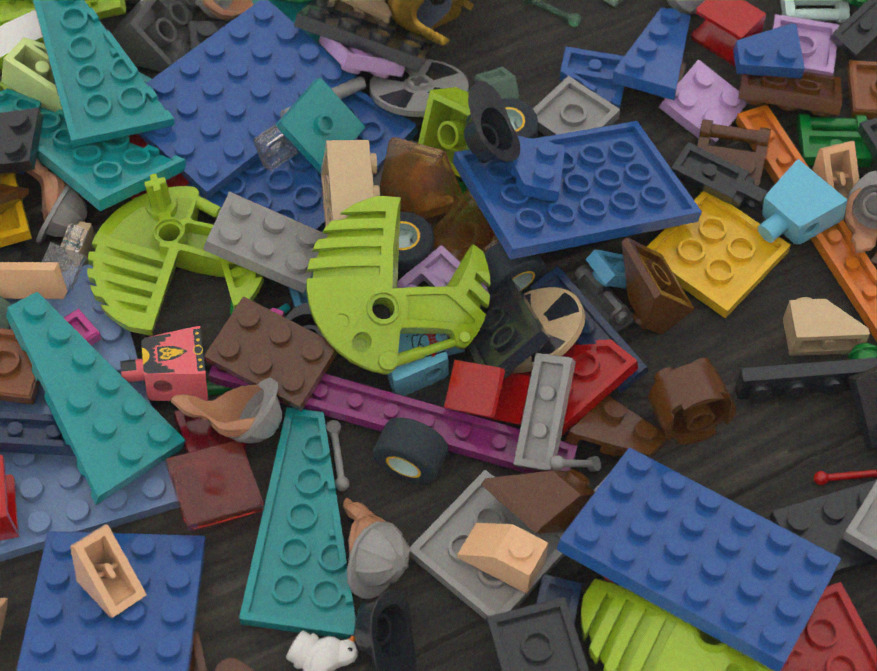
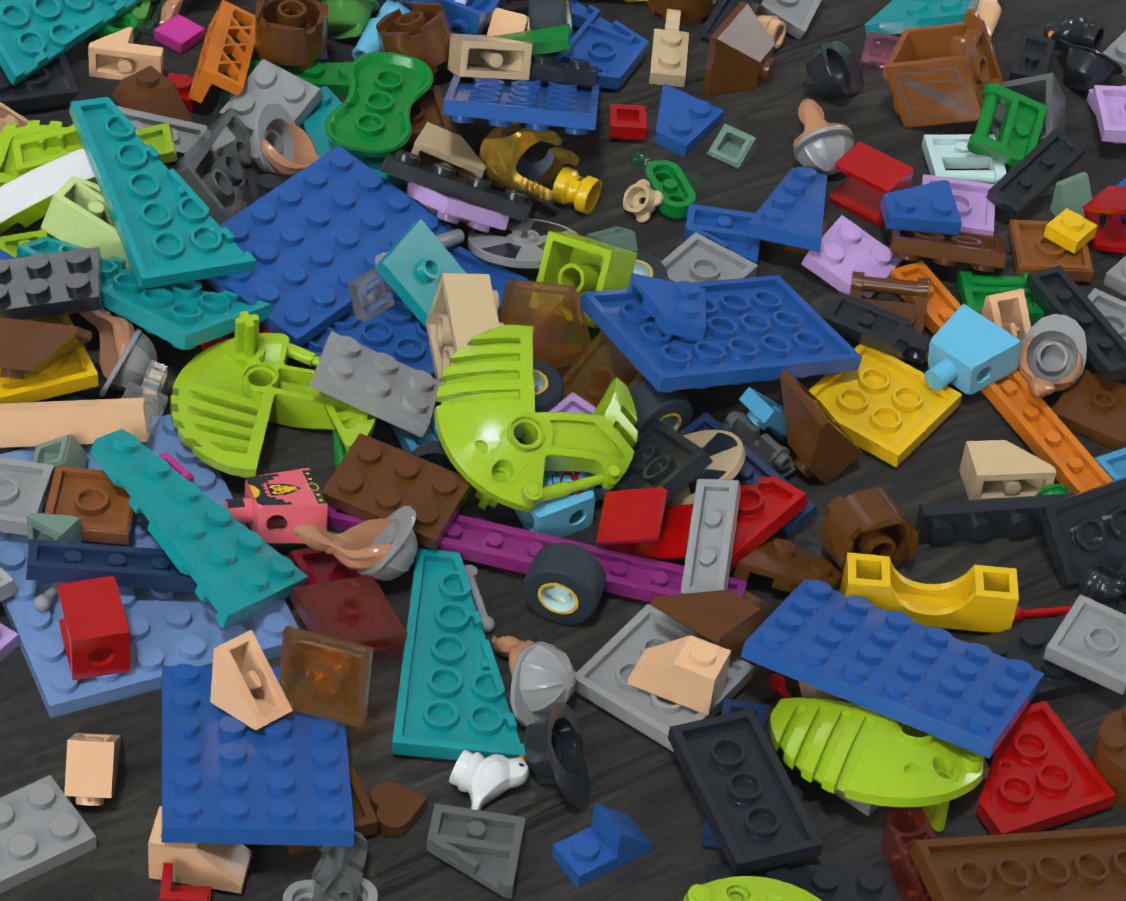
camera: 10 degrees left, 15 degrees down
black piece [463,81,521,163] -> none
light grey hinge [550,455,601,472] -> none
none -> clear orange slope [279,626,373,728]
none -> yellow wheel [552,166,602,214]
none -> tan plate [623,179,663,223]
none -> green plate [644,160,696,219]
none -> yellow arch [840,552,1019,633]

